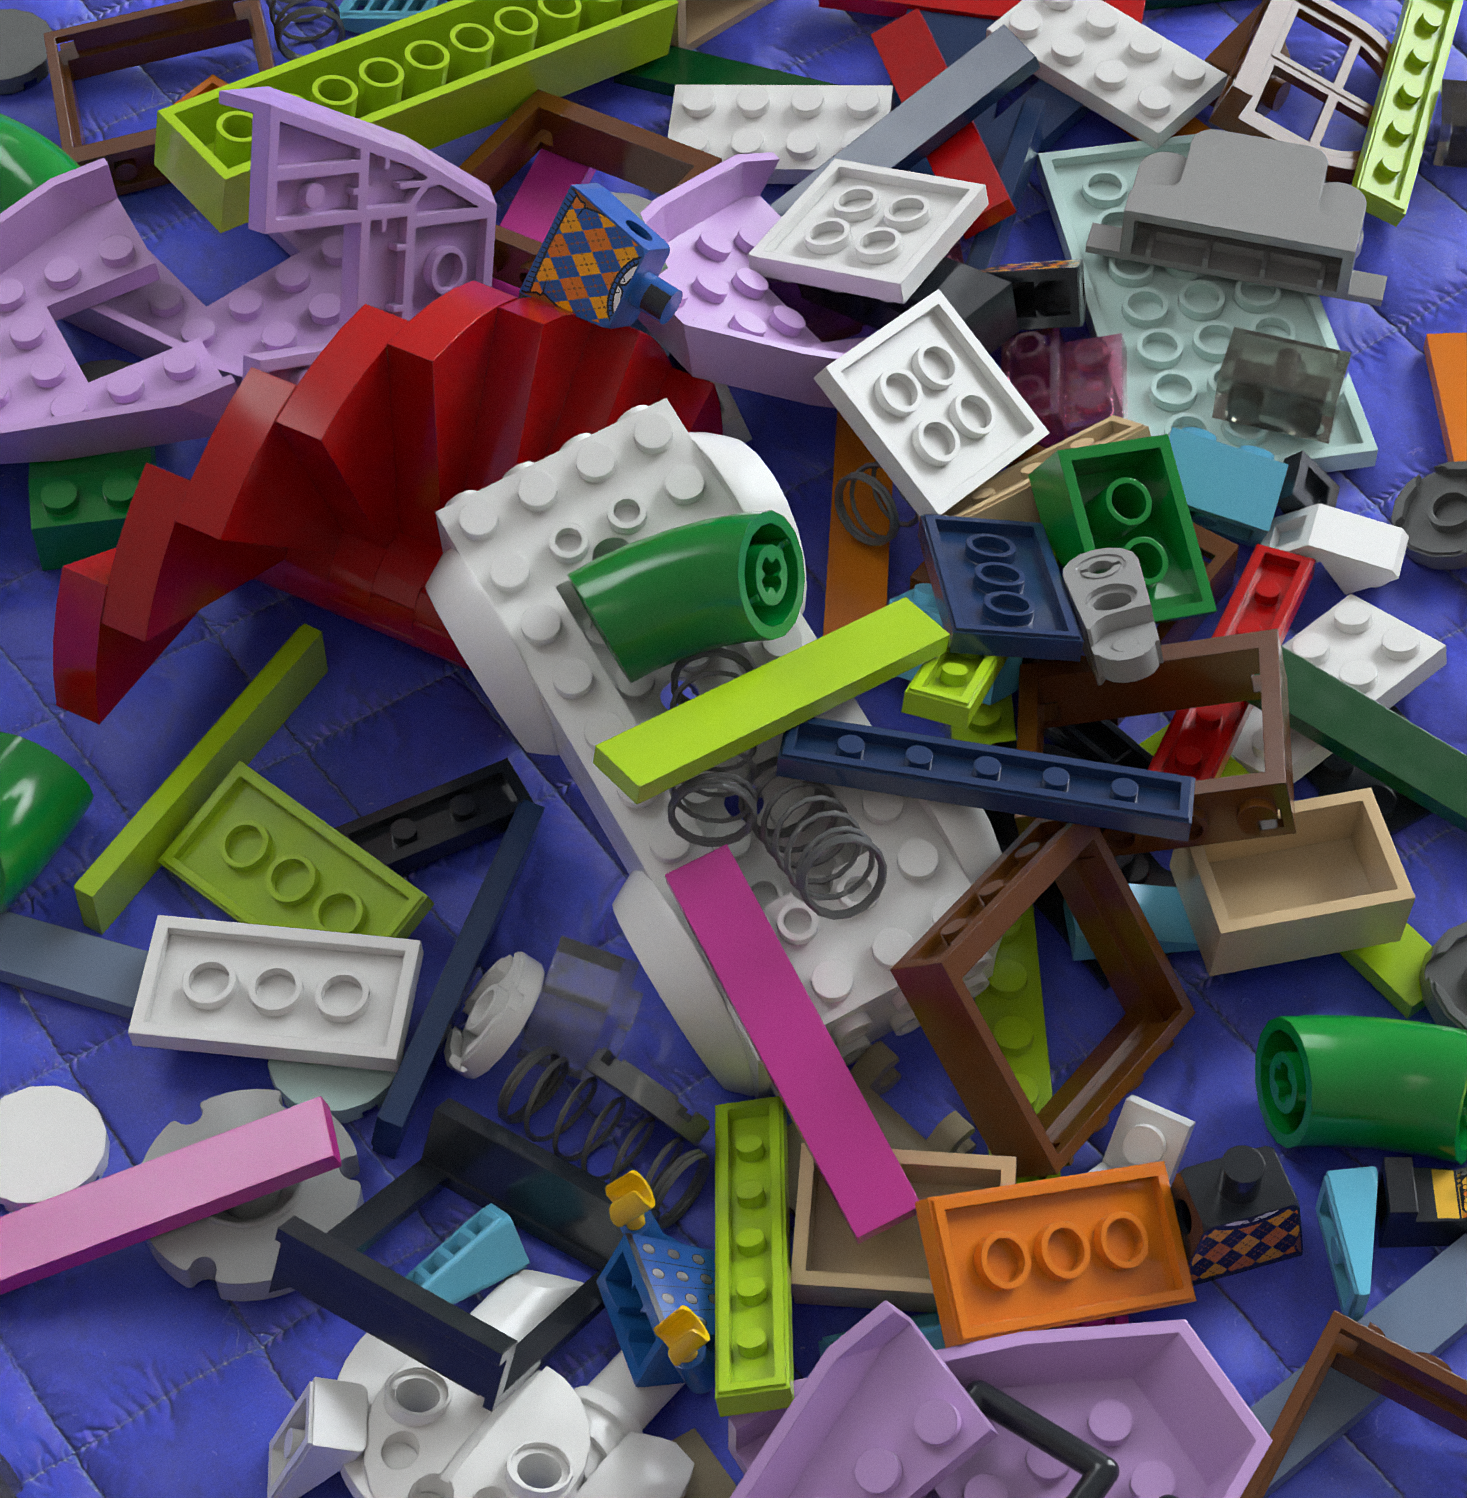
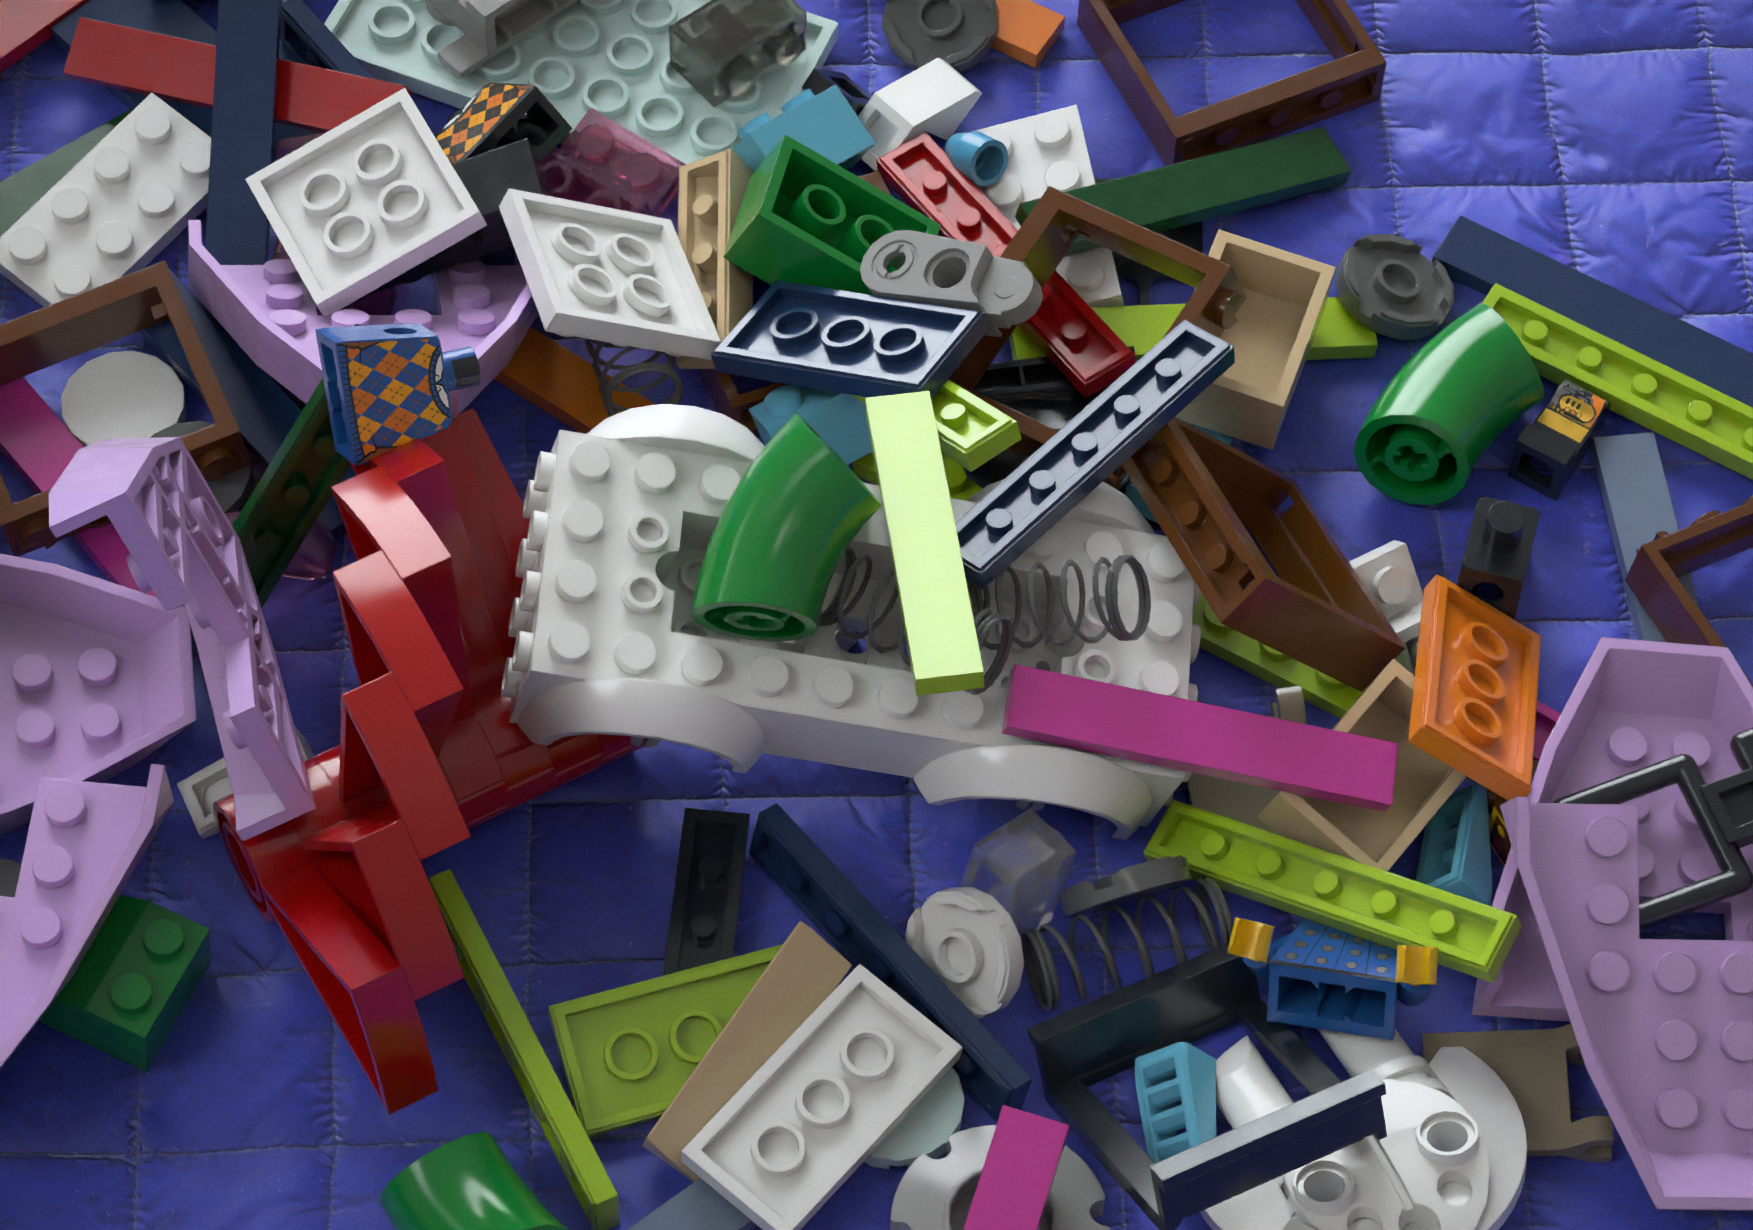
camera: 60 degrees left, 5 degrees up
medium azure slope [1315,1166,1378,1321] -> none
none -> tan slope [642,920,852,1182]
none -> dark azure hose [945,131,1008,186]

